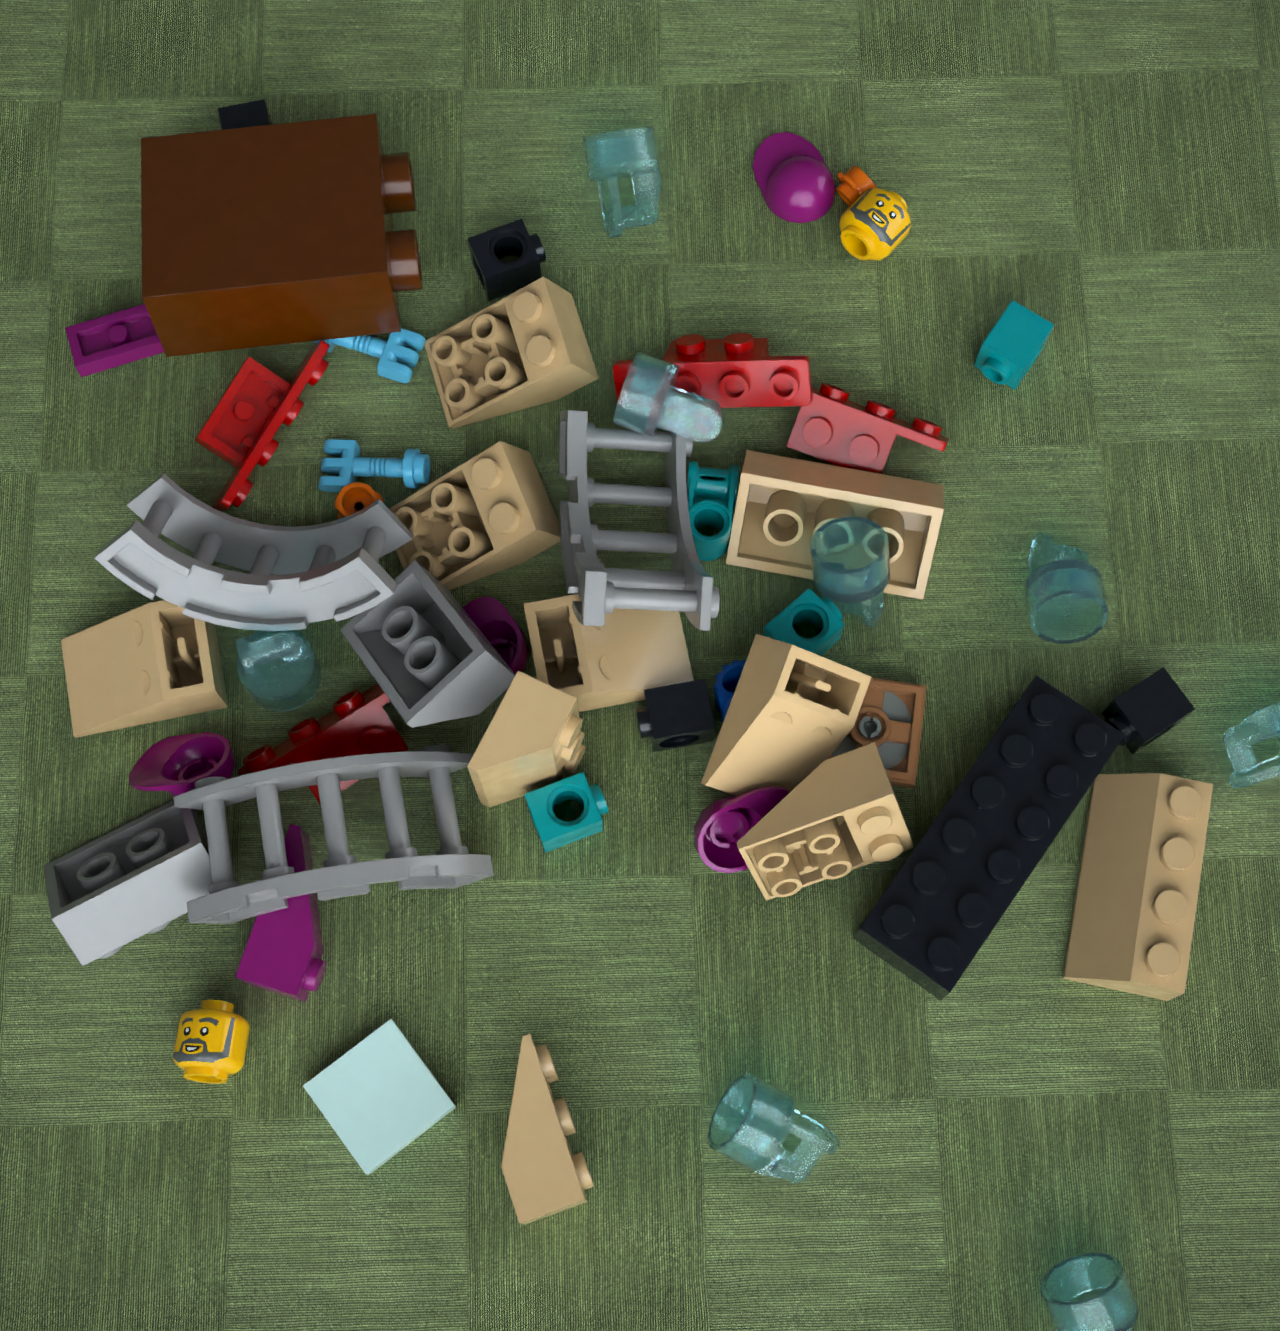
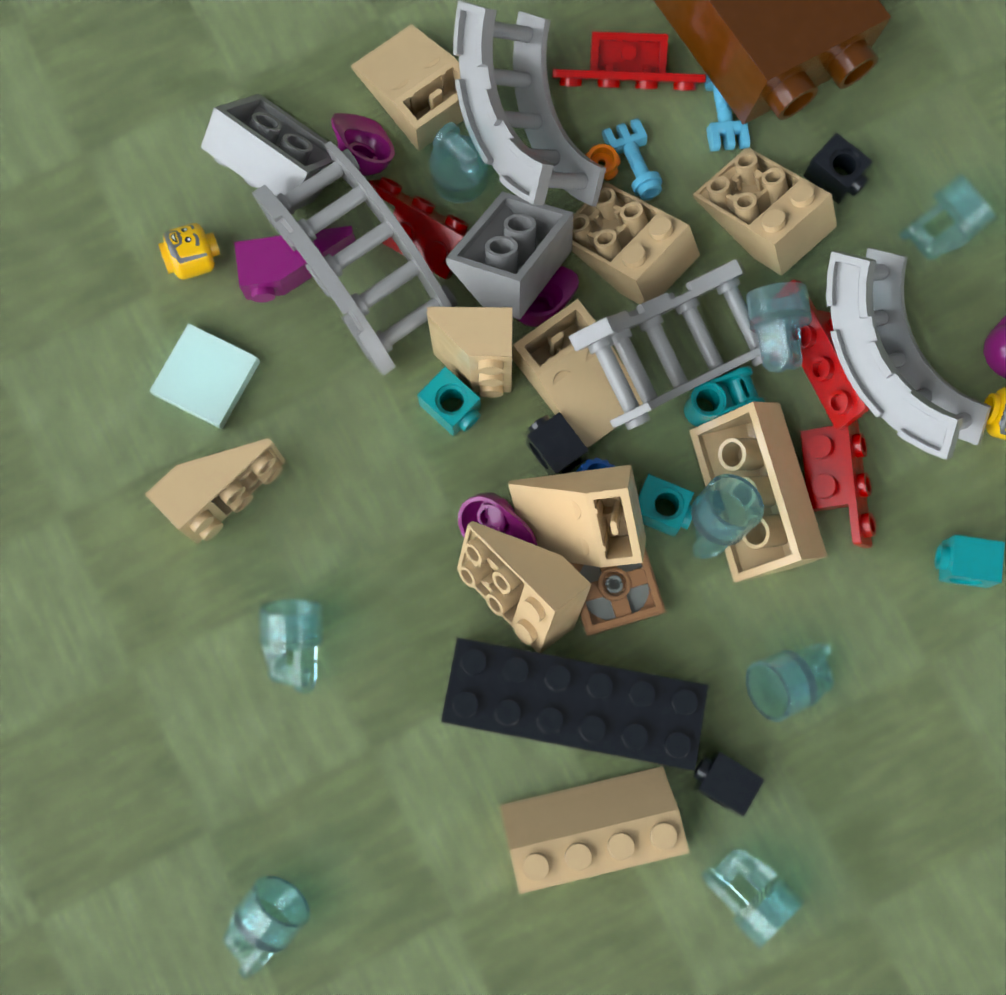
camera: 65 degrees right, 5 degrees up
none -> light grey fence [826,247,991,460]

